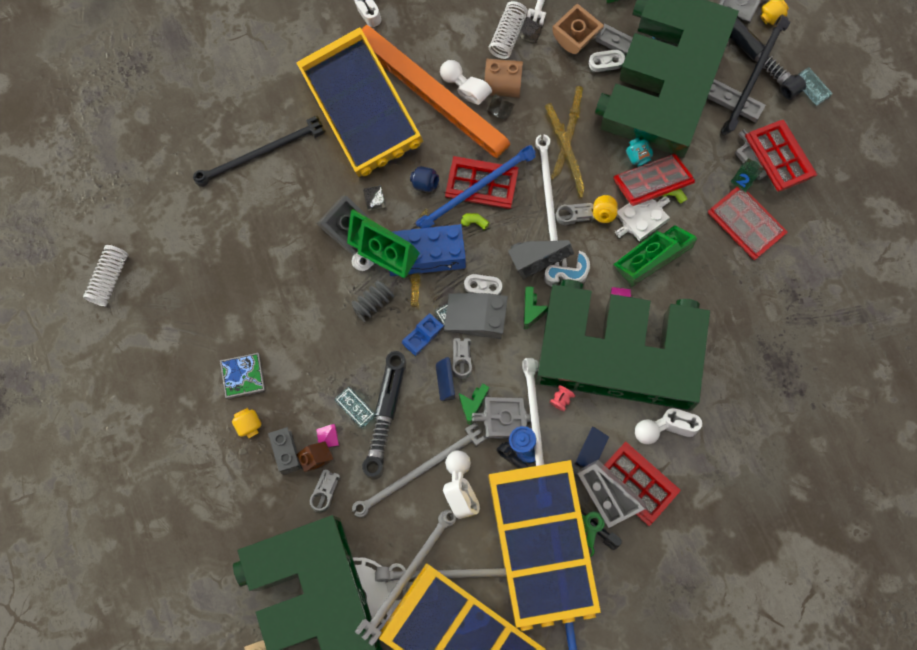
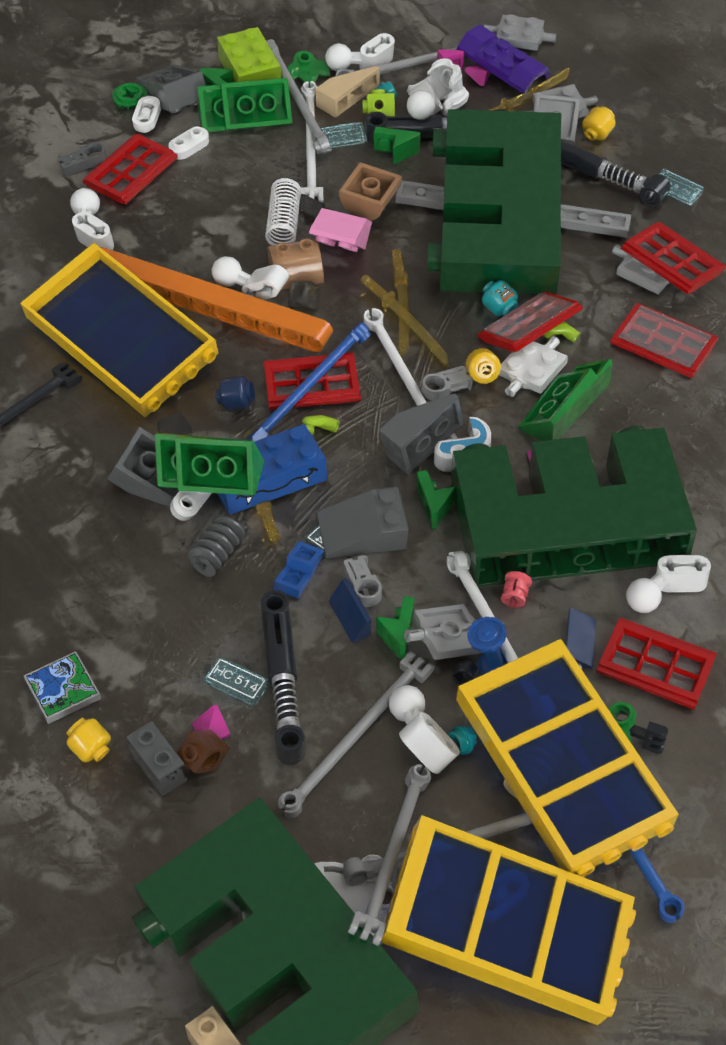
camera: 20 degrees left, 20 degrees down
light grey piece [310,470,340,513] -> none
white plate [464,274,502,295] -> none
light grey wedge [577,460,646,528] -> none
white plate [588,50,625,72] -> none
black hinge [721,14,790,135] -> none
clear green brick [731,158,764,192] -> none
none -> bright pink slope [309,208,372,252]
none -> teal plate [447,725,477,755]

